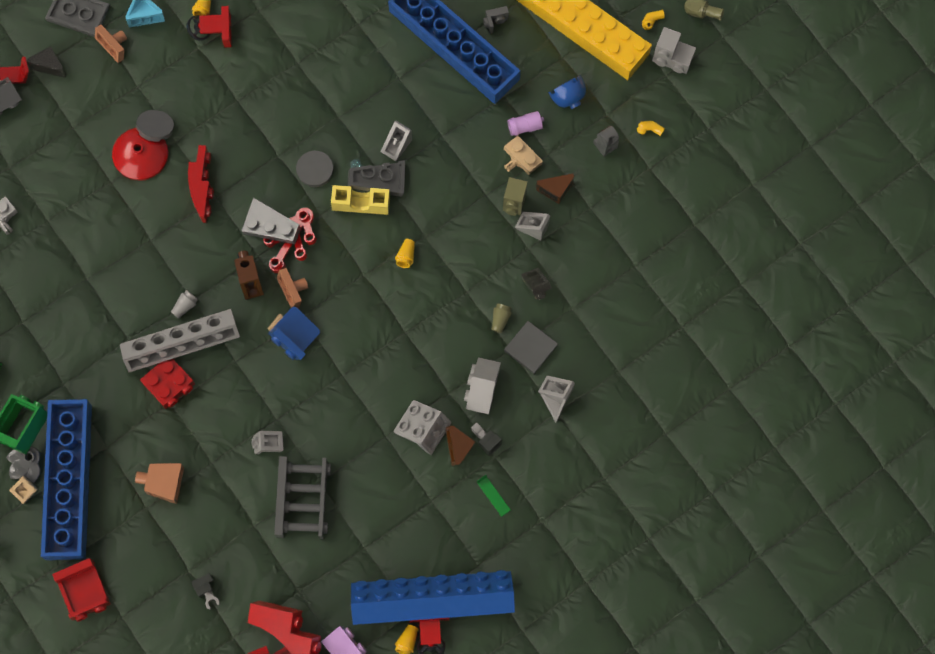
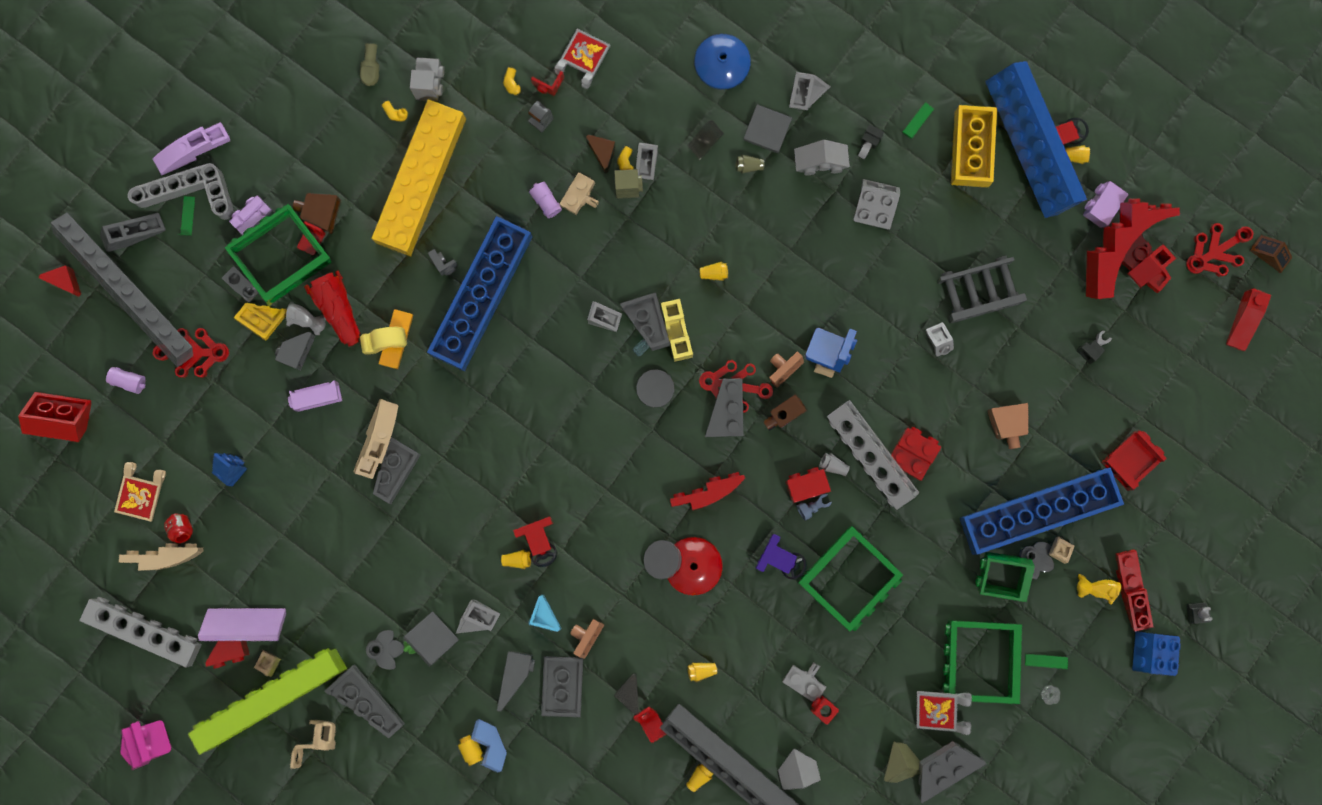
camera: 105 degrees left, 10 degrees up
reddish brown slope [445,426,475,466] -> none
blue cylinder [548,75,586,109] -> none
none -> red bracket [531,71,564,96]
none -> flag [555,29,610,89]
none -> yellow arm [617,146,633,170]
none -> yellow cone [687,663,717,682]
none -> blue dish [695,34,751,89]
none -> dark purple piece [755,534,807,580]
none -> red brick [785,467,831,503]
none -> sand blue piece [796,494,832,521]
none -> green window [797,526,903,632]
none -> yellow brick [951,105,997,188]

